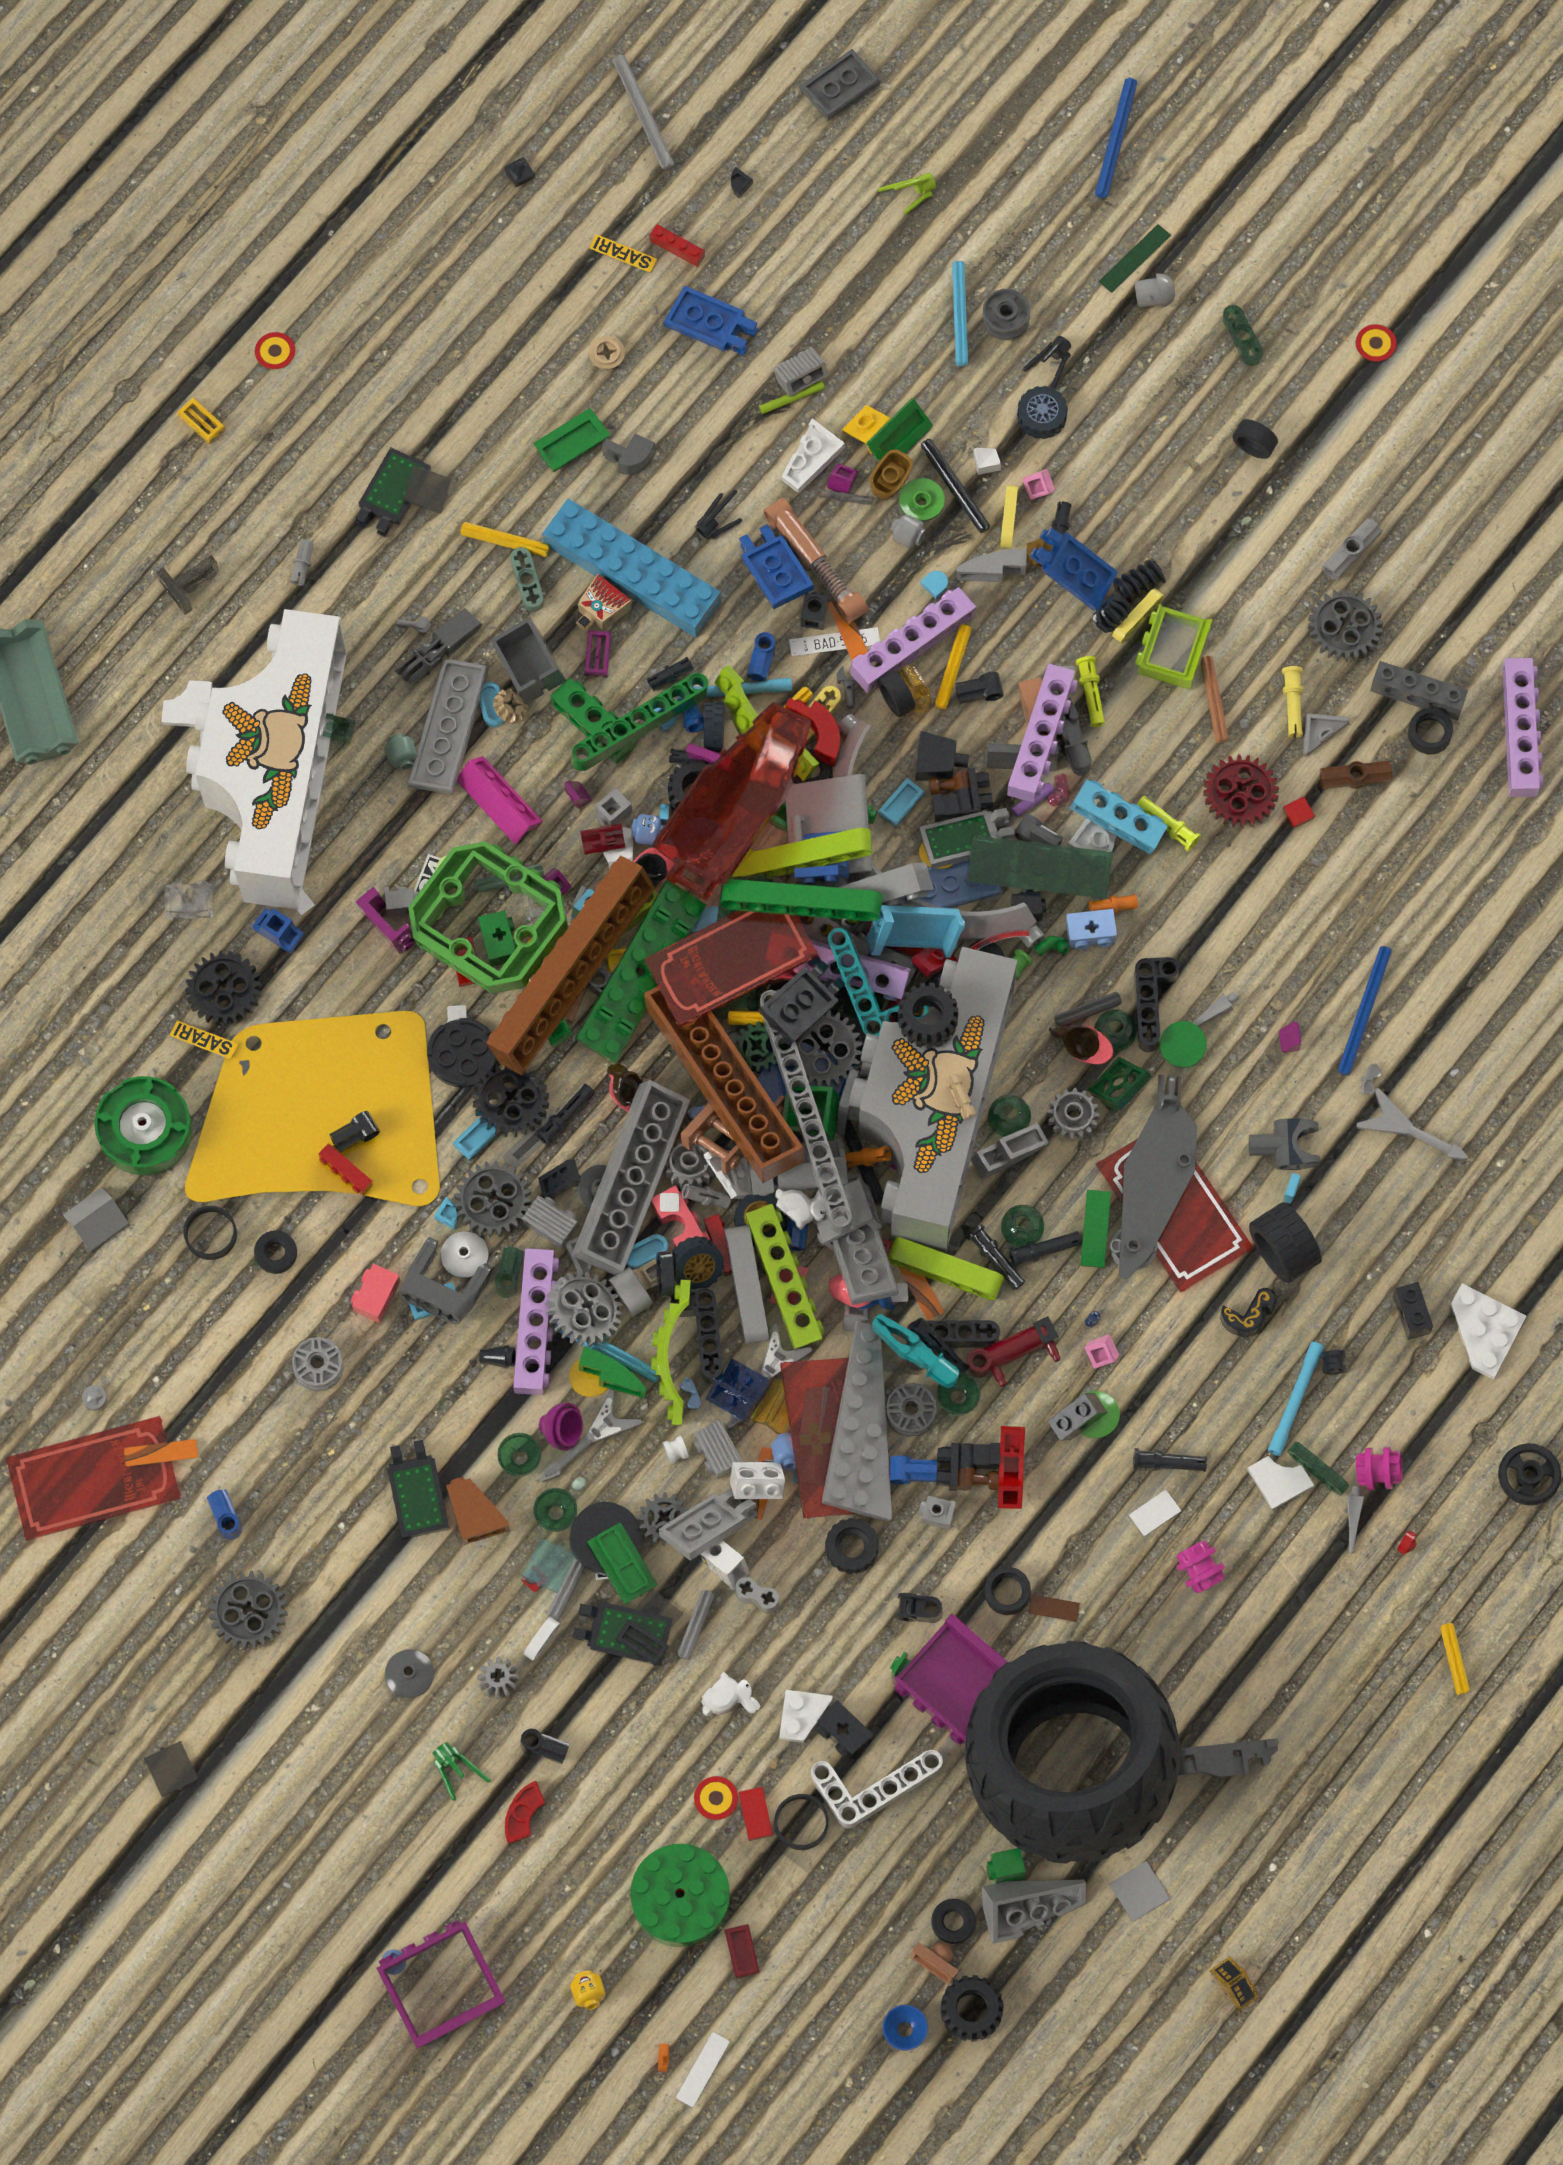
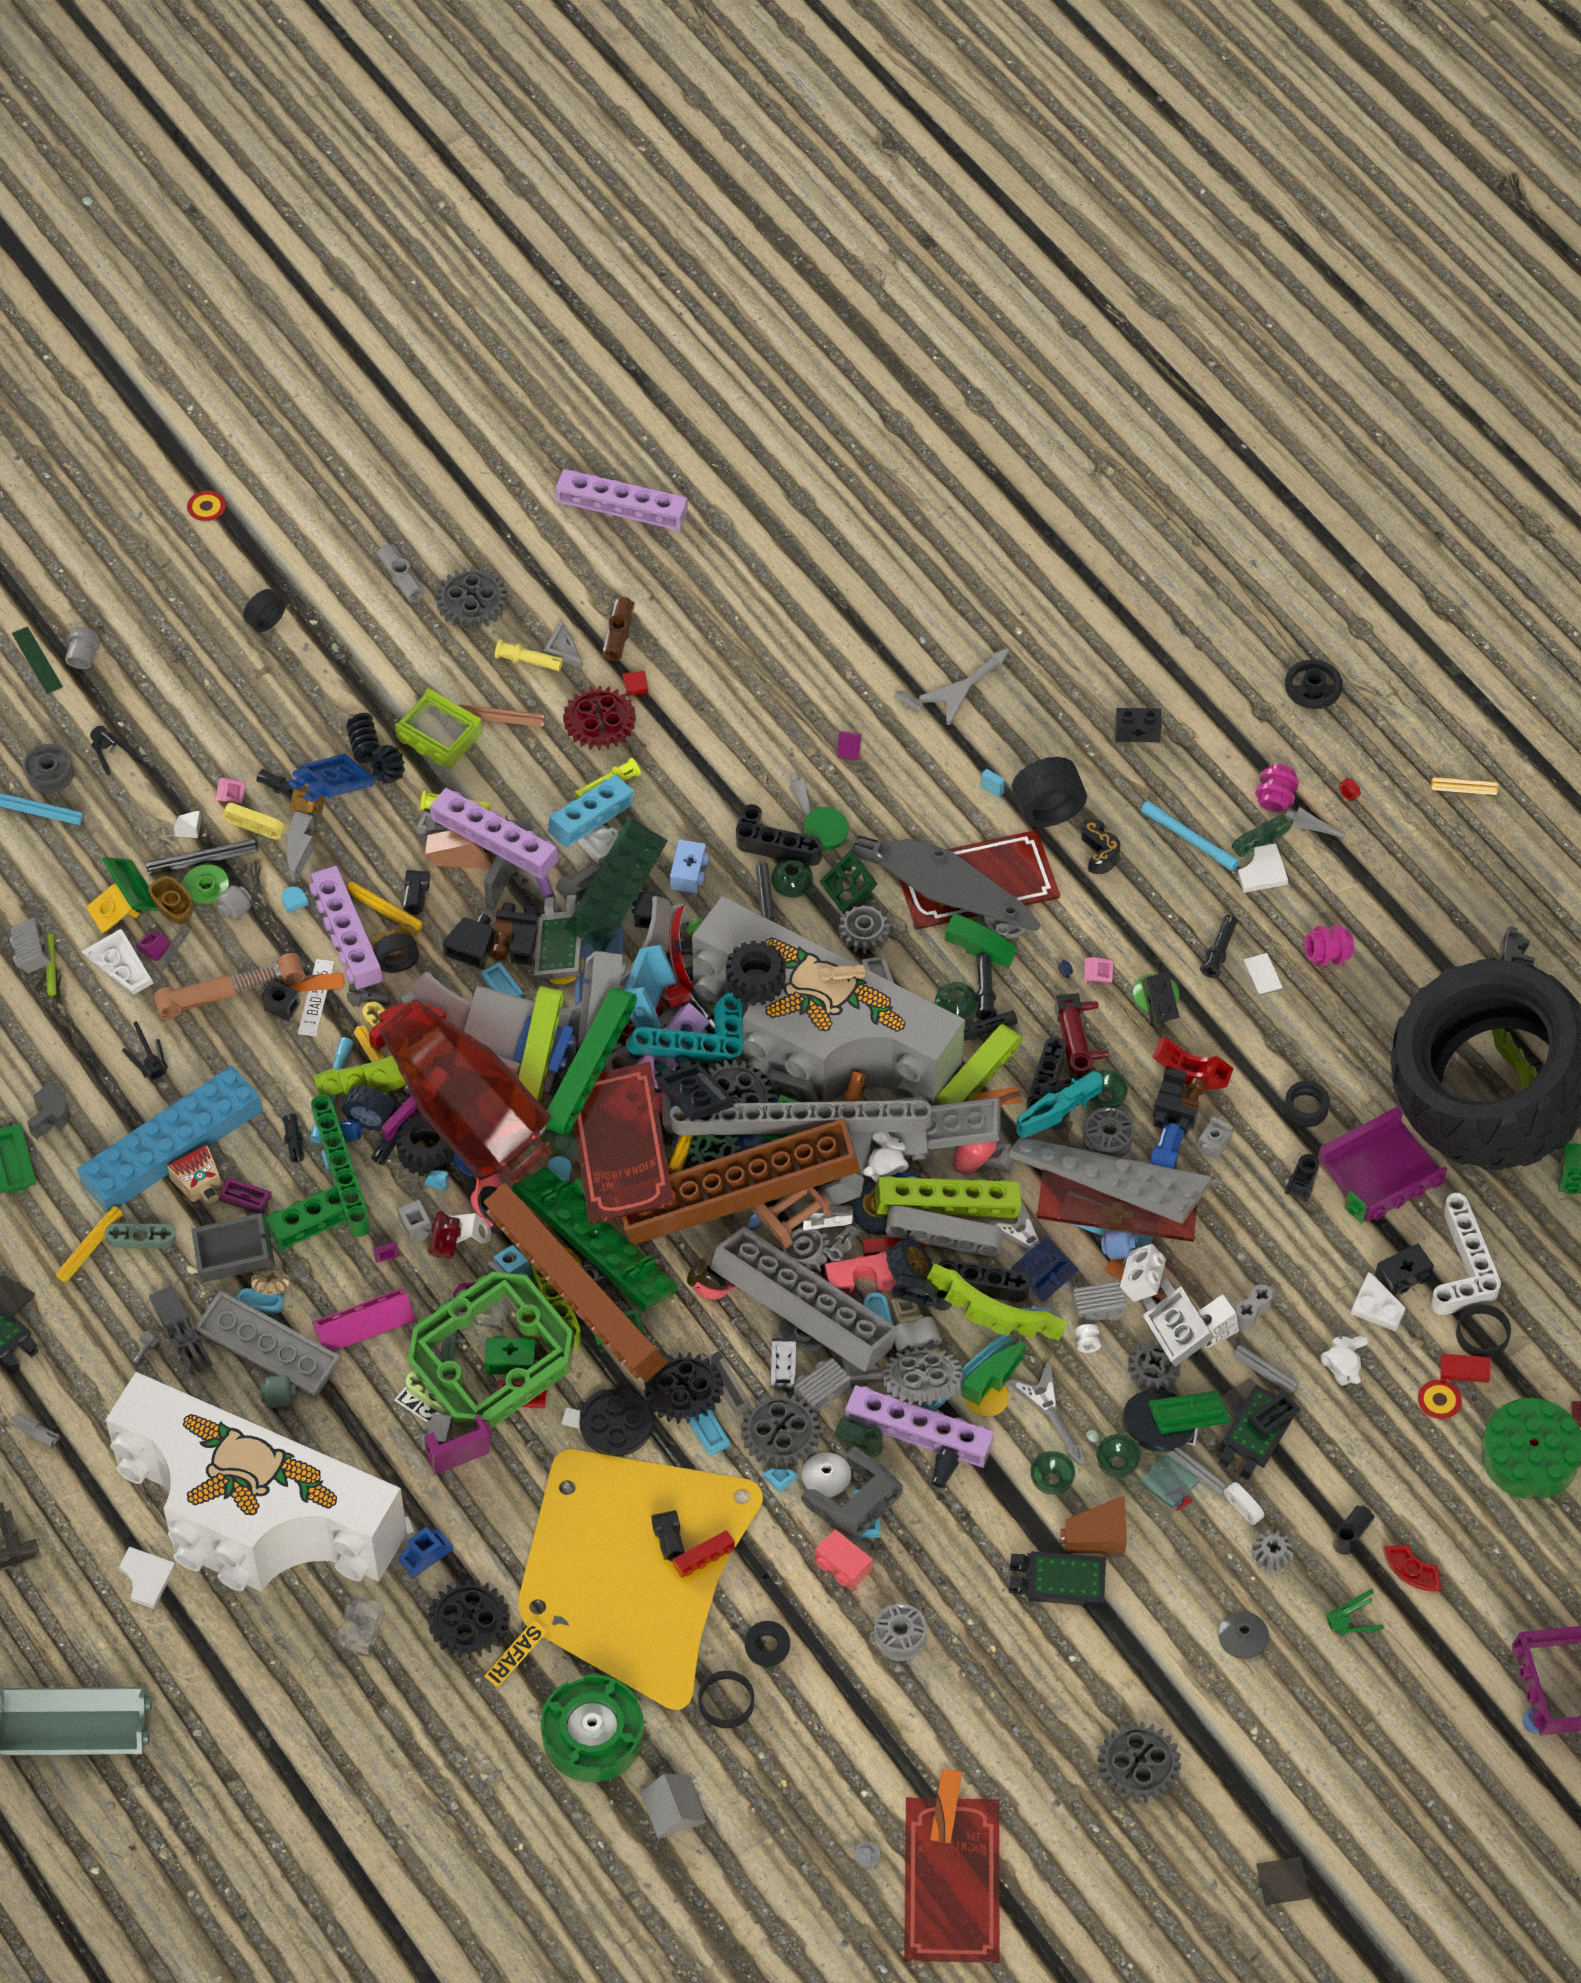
camera: 75 degrees left, 15 degrees down
blue piece [207,1489,242,1540] -> none
black pin [535,1083,595,1147] -> none
magenta piece [539,1402,583,1451] -> none
medium blue head [631,814,666,846] -> none
white sticker [660,1193,679,1212] -> none
blue tile [739,524,814,609] -> none
blue piece [747,632,775,682] -> none
clear yellow panel [751,1379,805,1435] -> none
black tyre [825,1518,879,1574] -> none
black wheel [1017,386,1068,439] -> none
reddish brown sticker [1029,1595,1080,1622] -> none
green arm [1034,936,1070,957] -> none
dark brown hair [1049,1025,1113,1065] -> none
orange pin [1089,894,1138,914] -> none
light yellow beam [1112,588,1164,644] -> none
clear green beam [1222,305,1263,366] -> none
dark grey connector [1249,1118,1321,1170] -> none
black wheel [1321,1350,1347,1375] -> none
blue axle [1338,946,1392,1076] -> none
dark grey brick [1370,661,1468,720] -> none
black tyre [1408,708,1453,755] -> none
white plate [1450,1283,1526,1380] -> none

